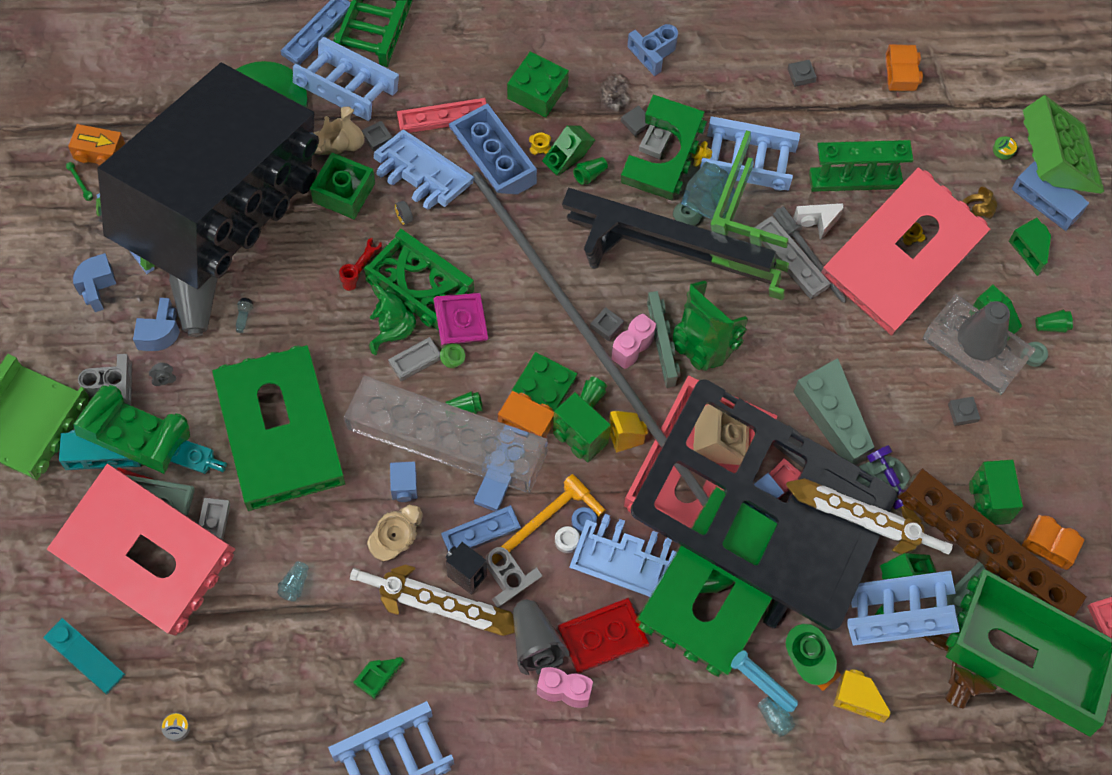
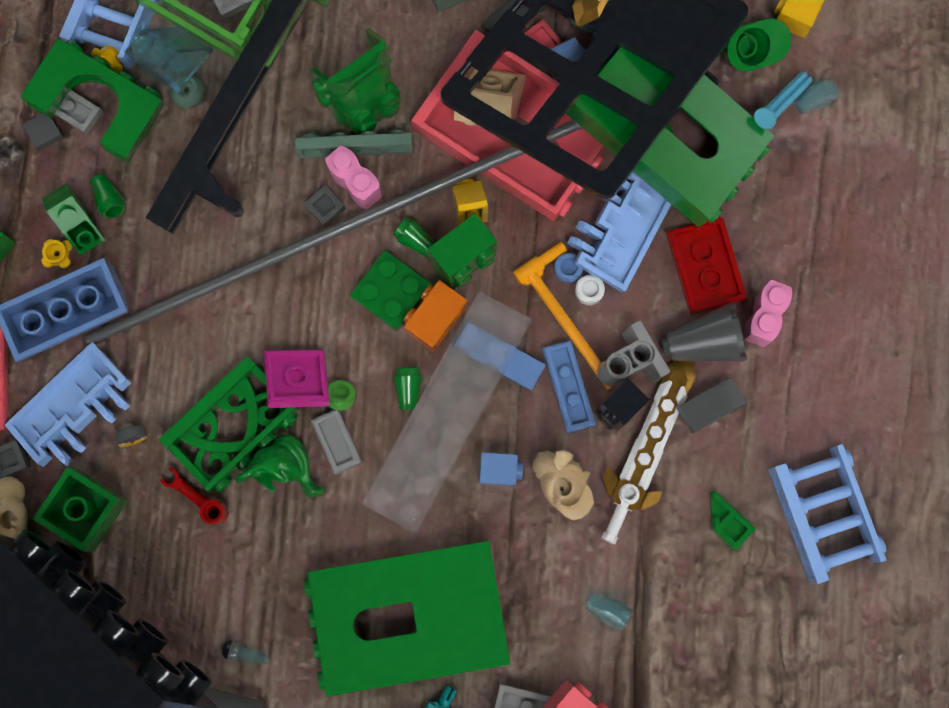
camera: 80 degrees left, 15 degrees up
none -> dark grey slope [677,378,747,434]

